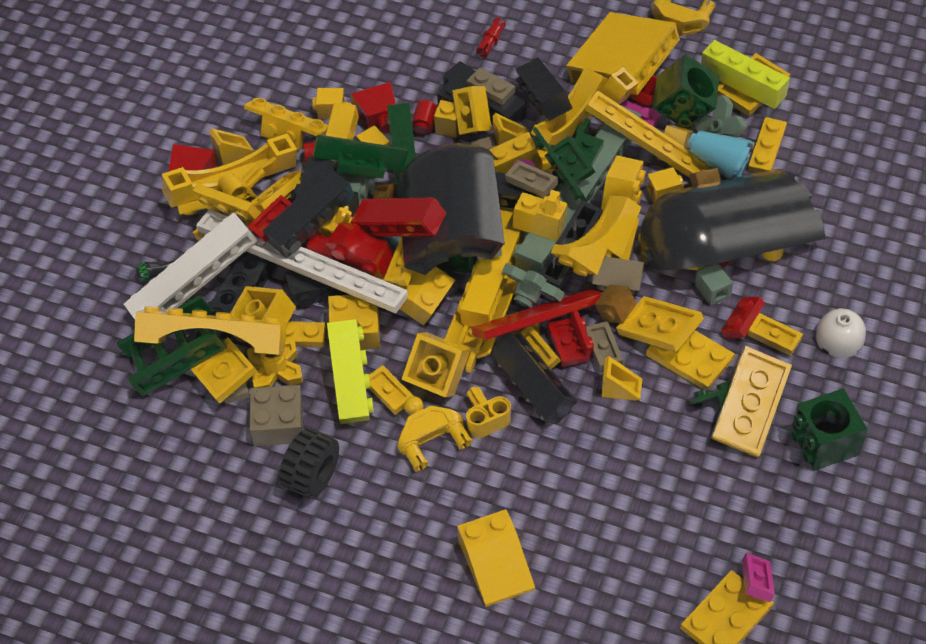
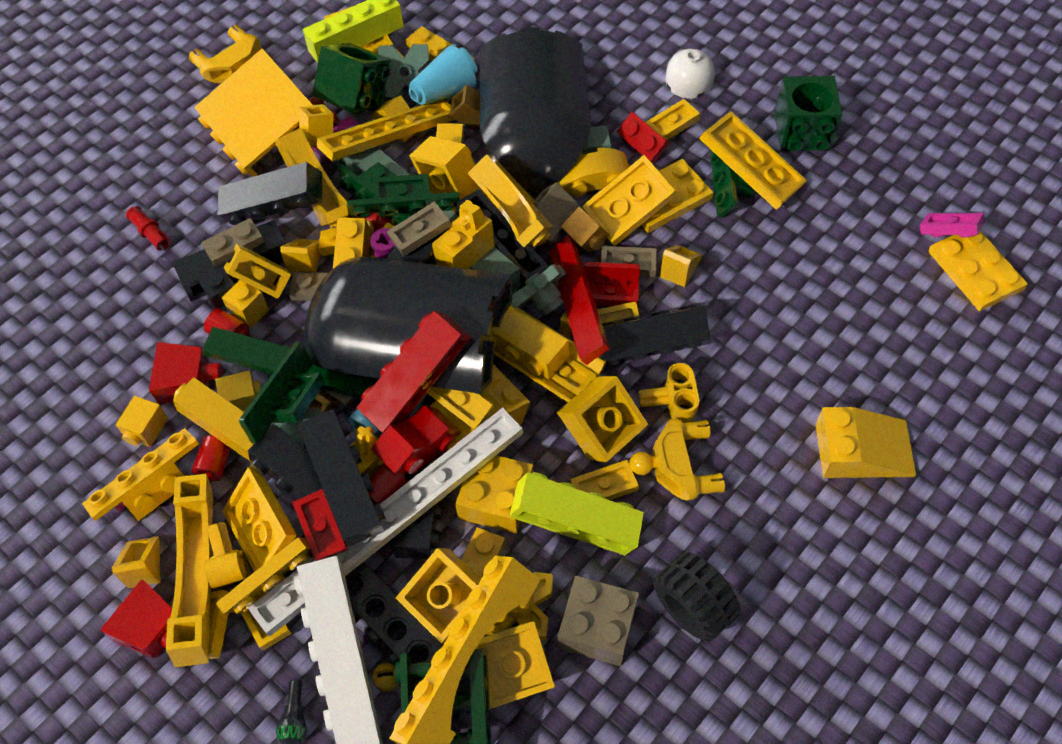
camera: 70 degrees left, 5 degrees up
none -> yellow brick [558,148,629,198]

